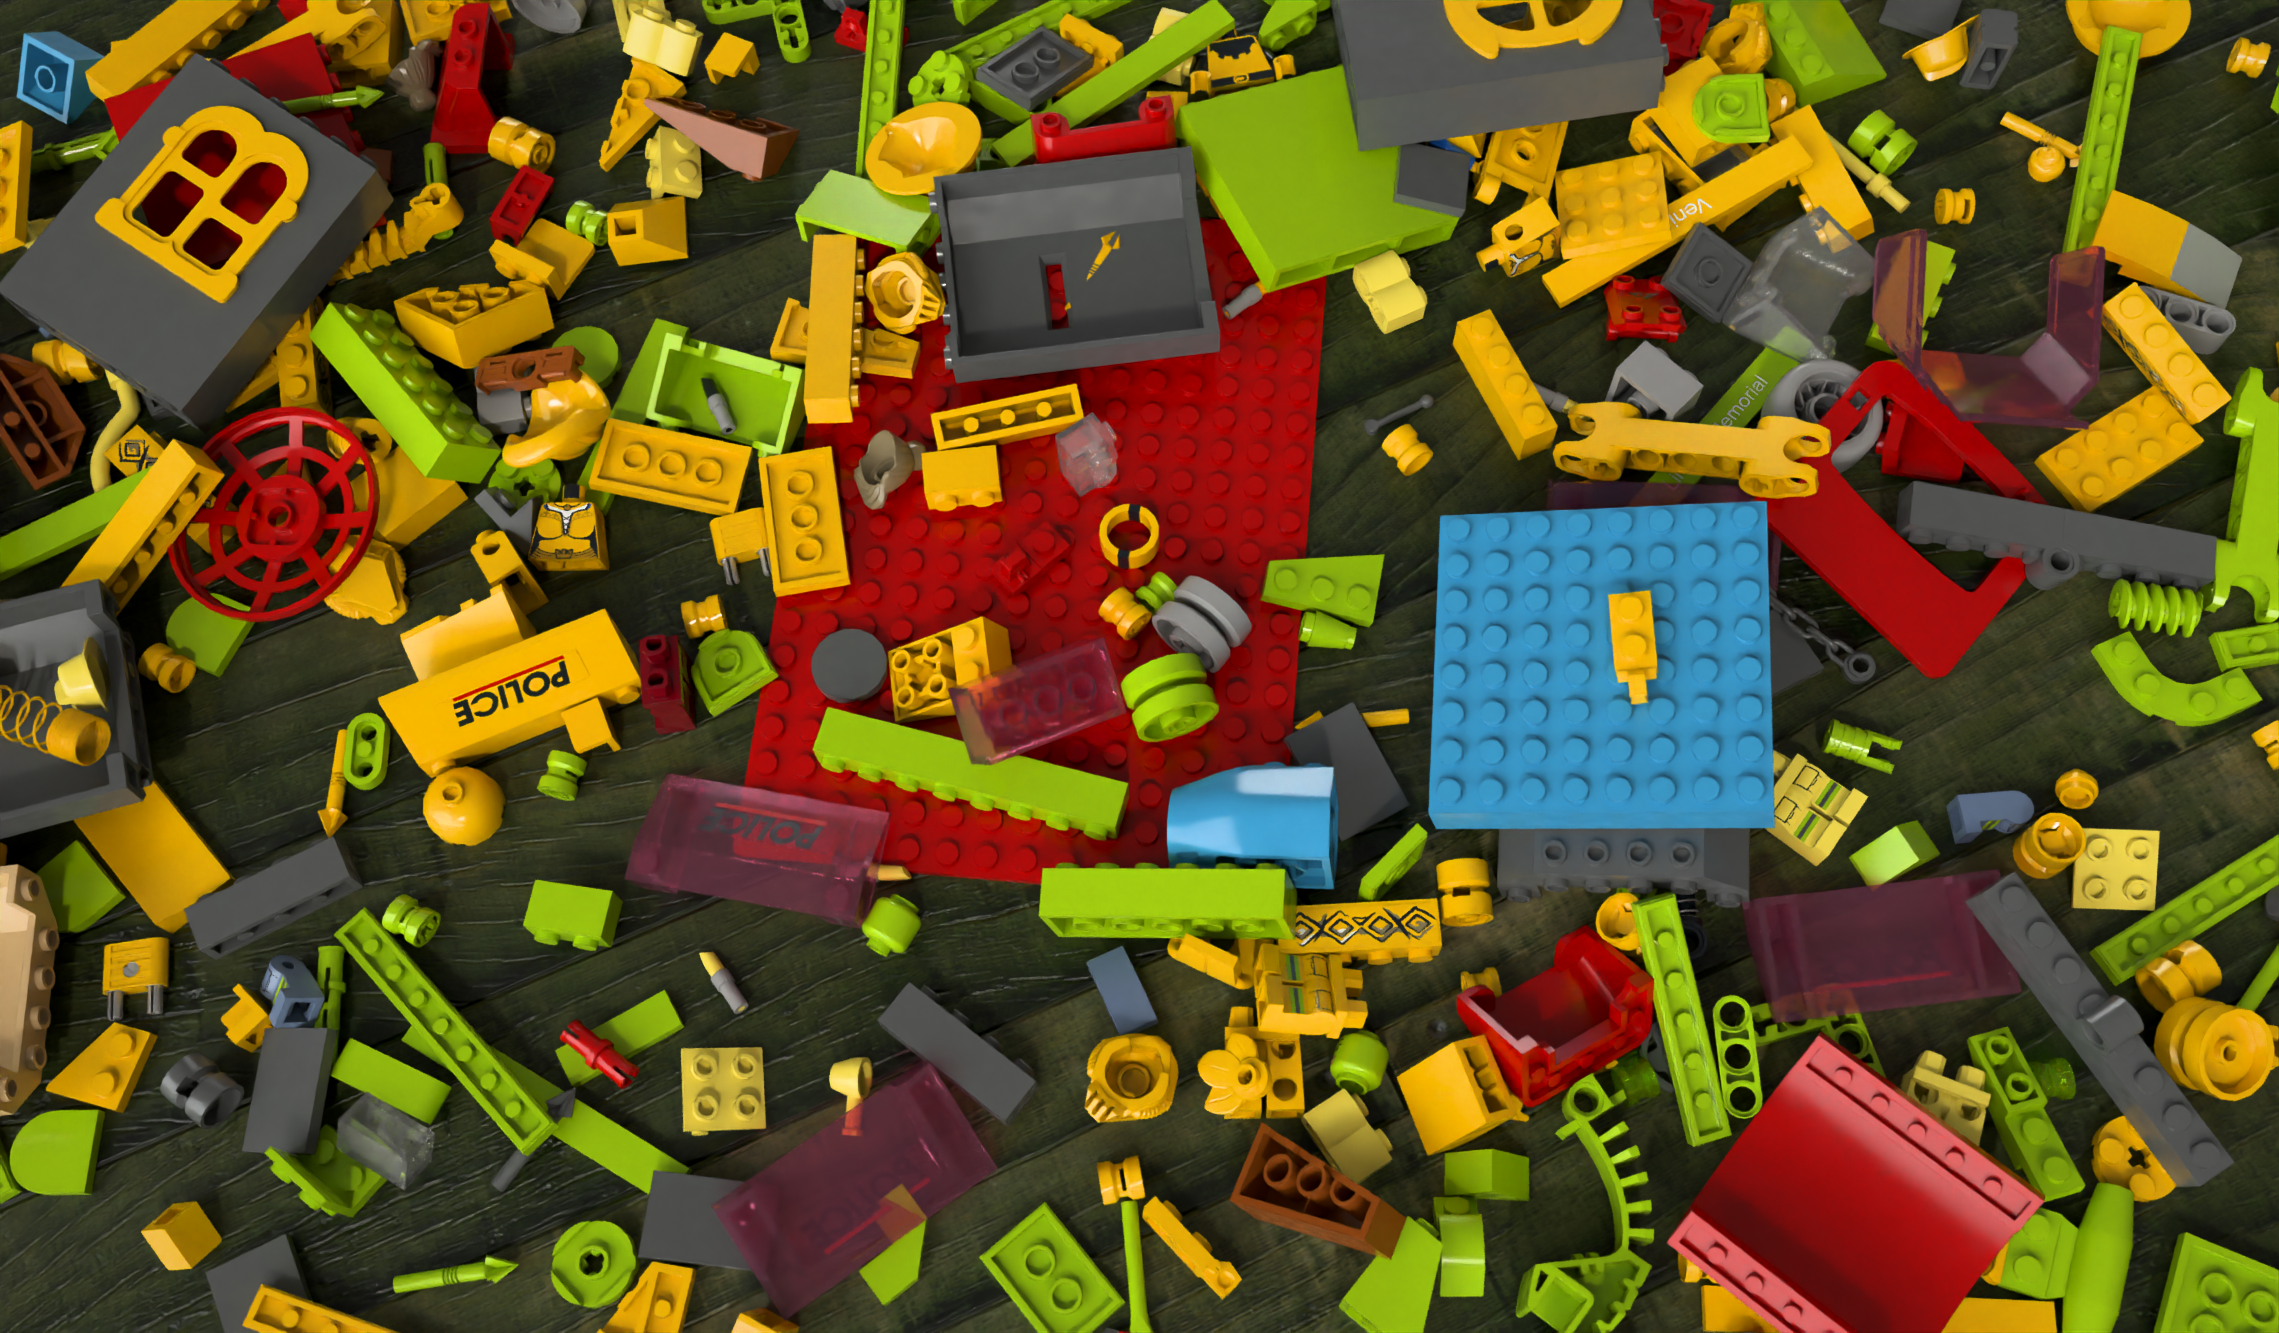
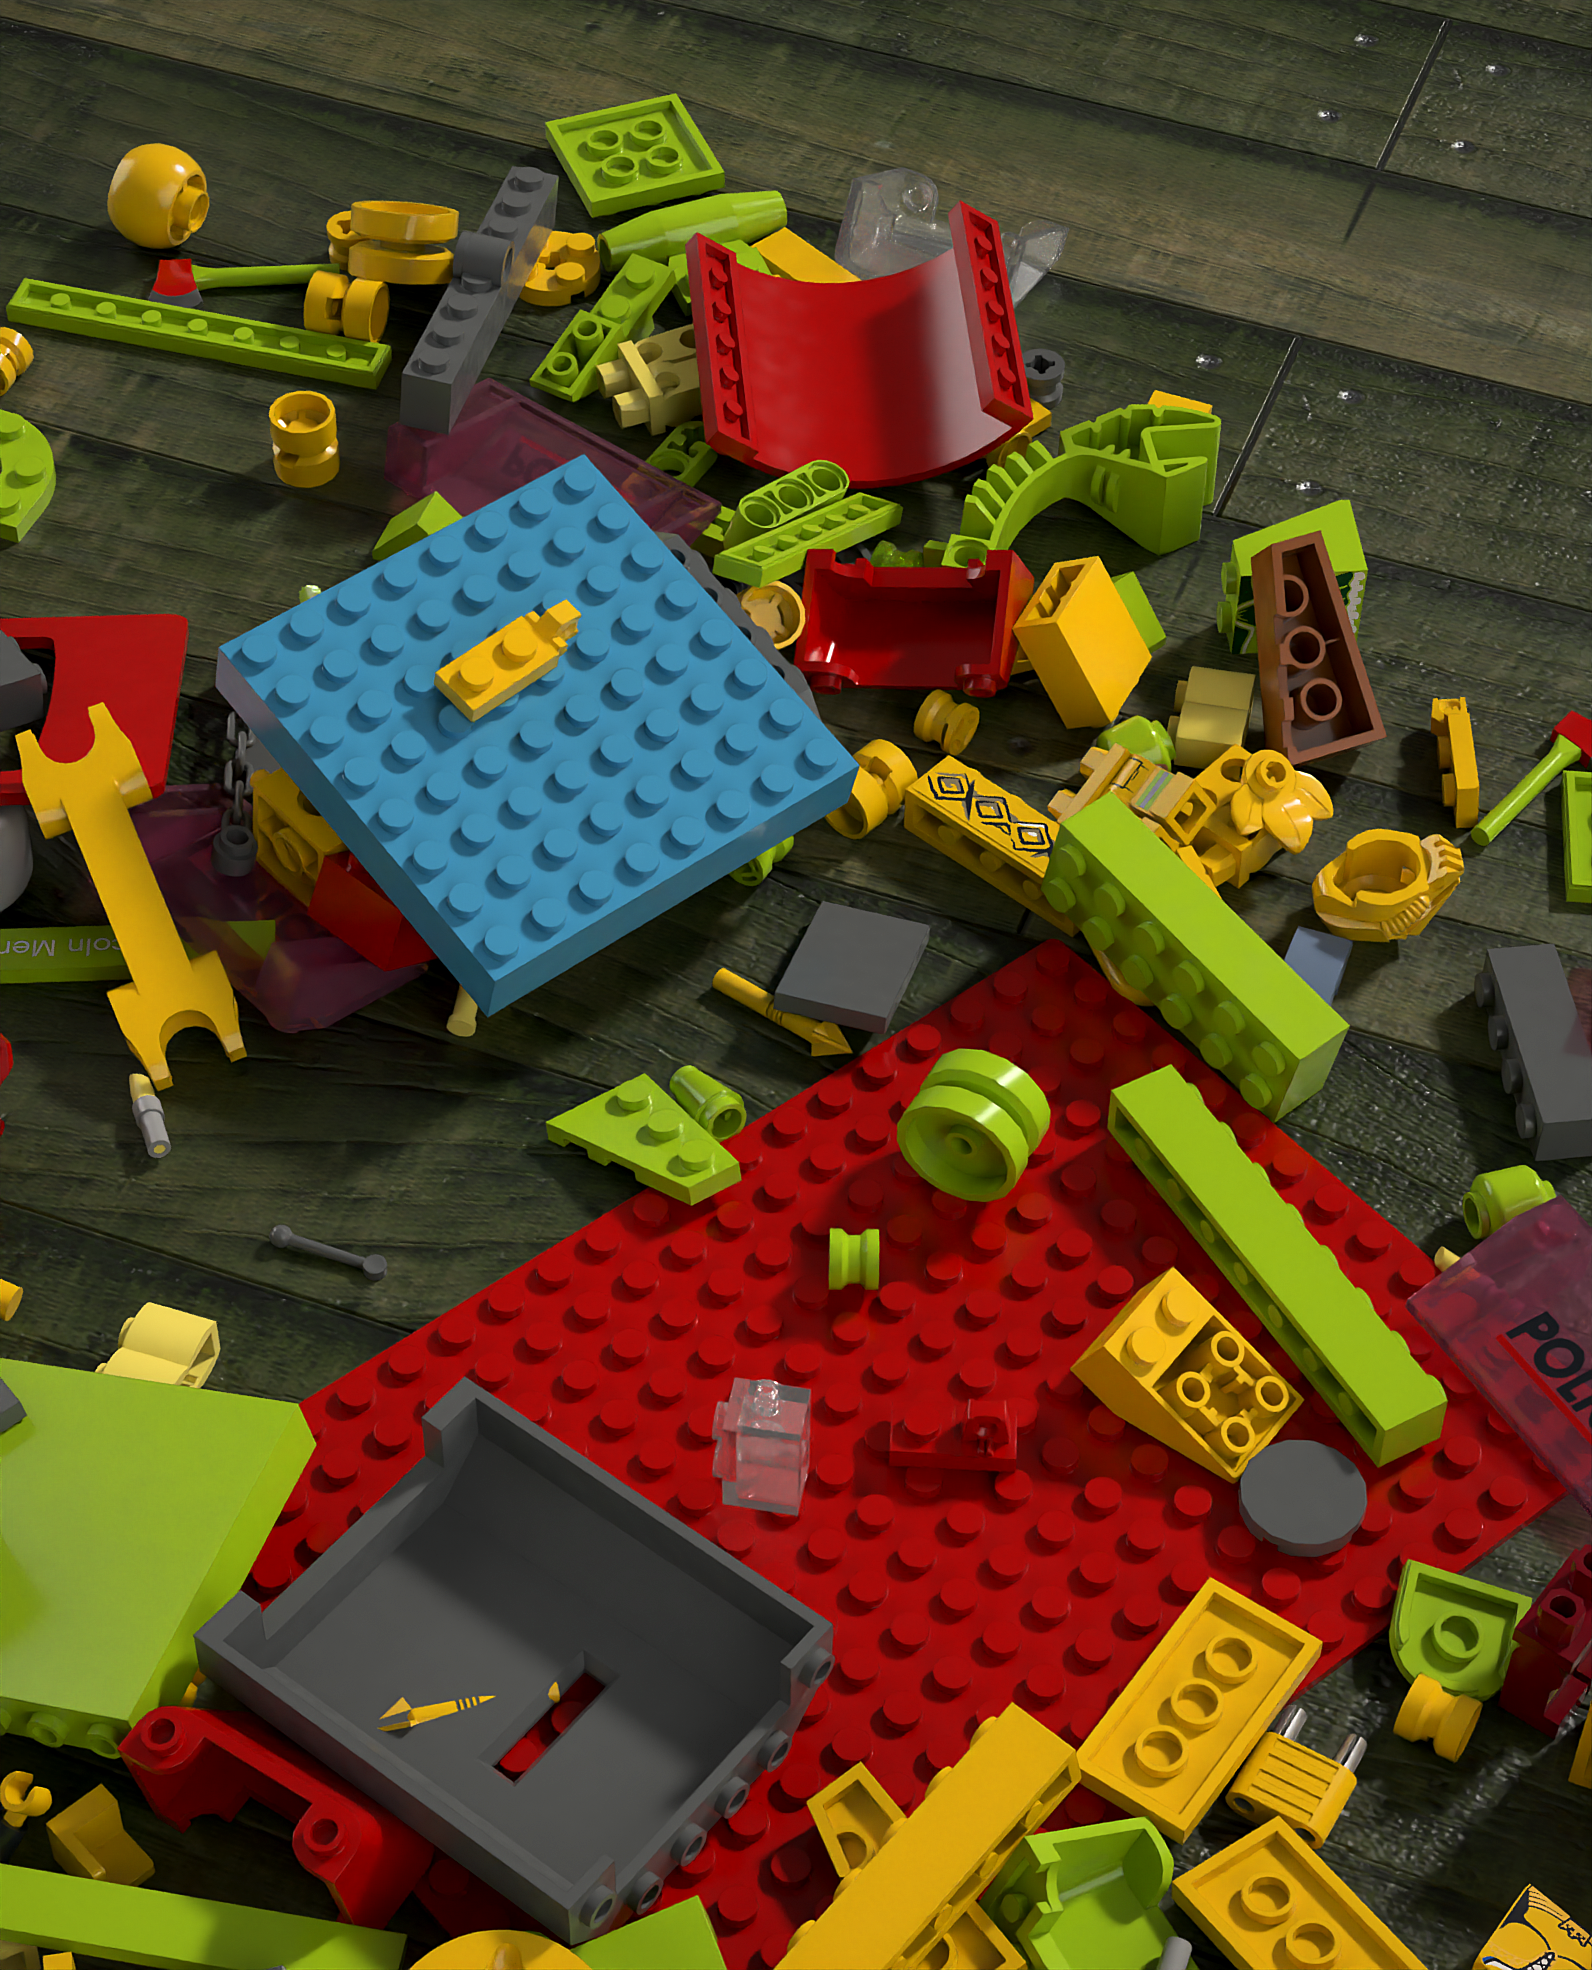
camera: 140 degrees left, 20 degrees down
dark tan hair [853,430,927,510] -> none
yellow helmet [864,252,945,335] -> none
yellow brick [921,445,1003,511] -> none
yellow brick [930,384,1085,451] -> none
clear pink brick [948,638,1127,765] -> none
yellow wheel [1097,1155,1145,1205] -> none
yellow wheel [1098,587,1152,640] -> none
yellow piece [1099,504,1159,569] -> none
light grey wheel [1152,575,1252,673] -> none
dark azure animal [1167,762,1339,889] -> none
light grey piece [1222,280,1267,320] -> none
lime tile [1357,823,1428,902] -> none
yellow wheel [1382,424,1433,476] -> none
lime brick [1432,1197,1485,1297] -> none
yellow brick [1453,309,1558,461] -> none
light grey brick [1605,340,1704,423] -> none
sand blue leg [1946,790,2034,844] -> none
clear neon green wheel [2027,1057,2076,1101] -> none
yellow plate [2055,768,2098,809] -> none
light yellow hinge [2071,828,2160,911] -> none

